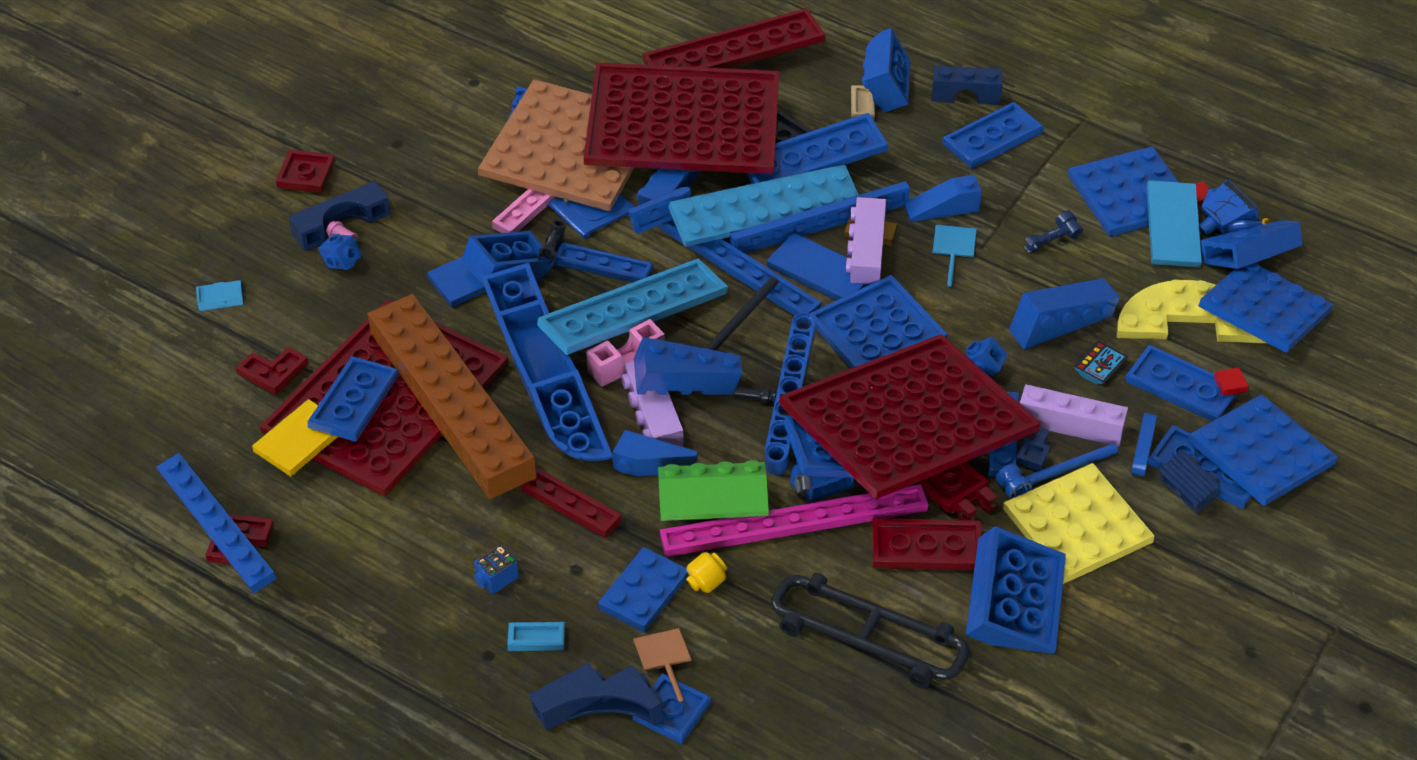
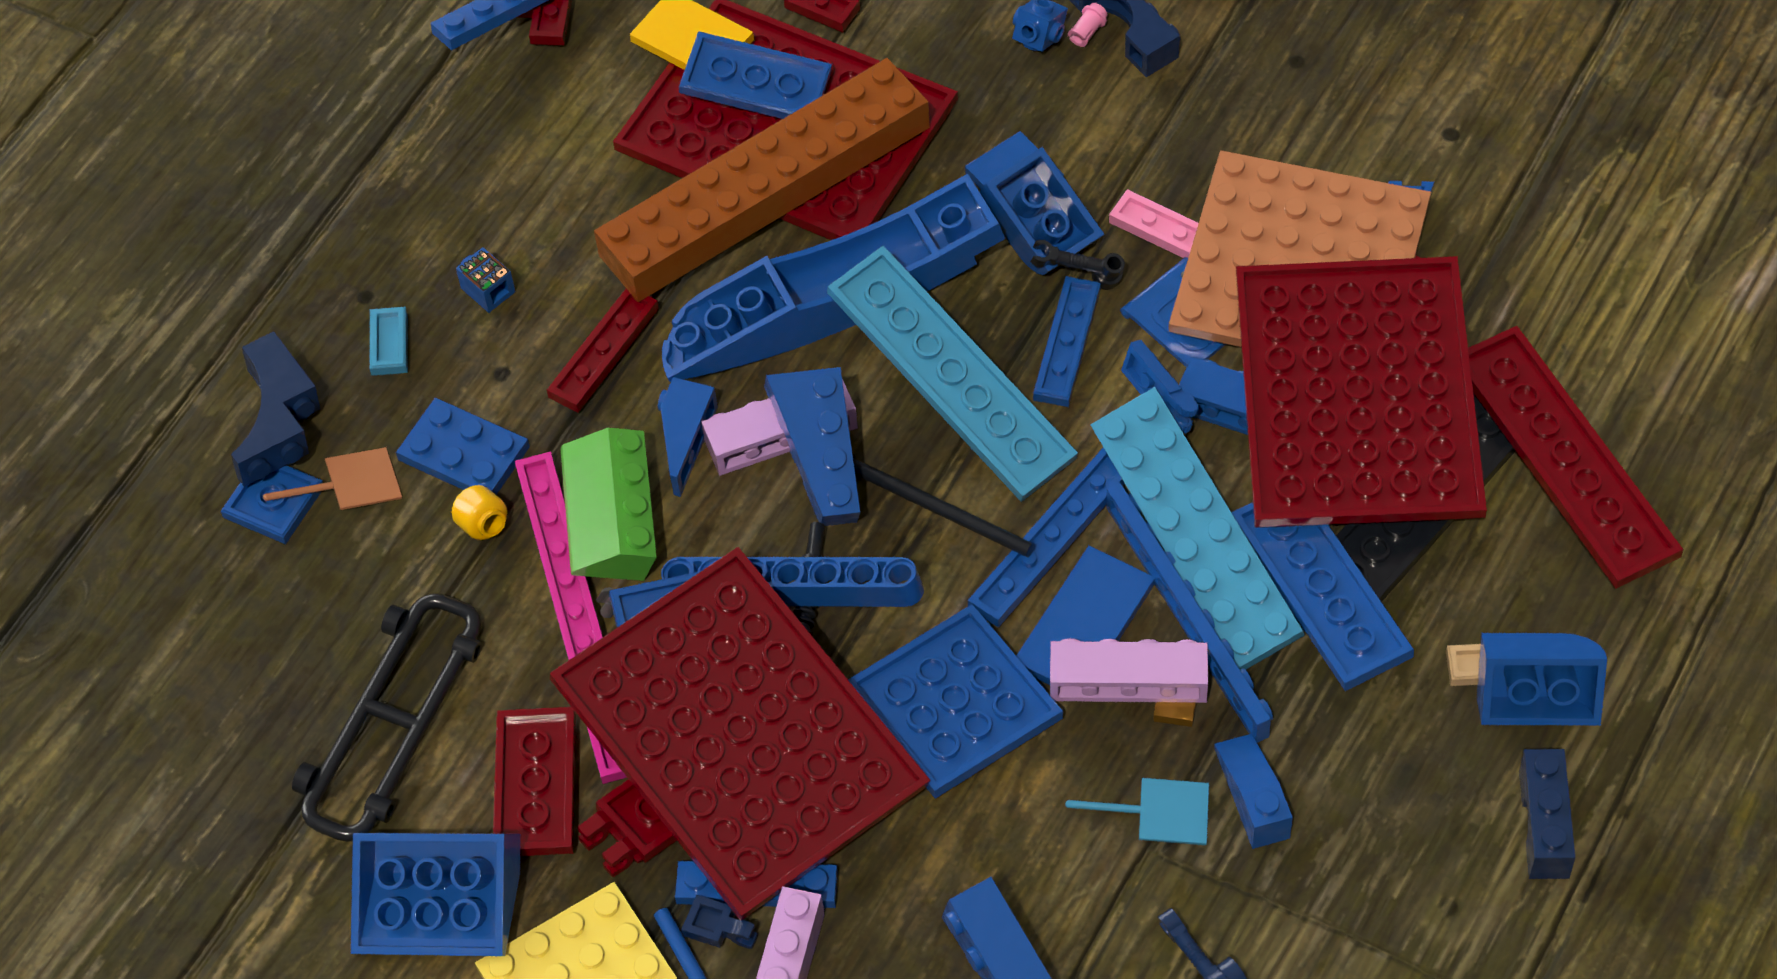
camera: 90 degrees right, 10 degrees up
bright pink arch [586,319,665,387] -> none
blue tile [942,102,1044,169] -> none
blue brick [965,337,1008,376] -> none
blue wheel [996,464,1032,499] -> none

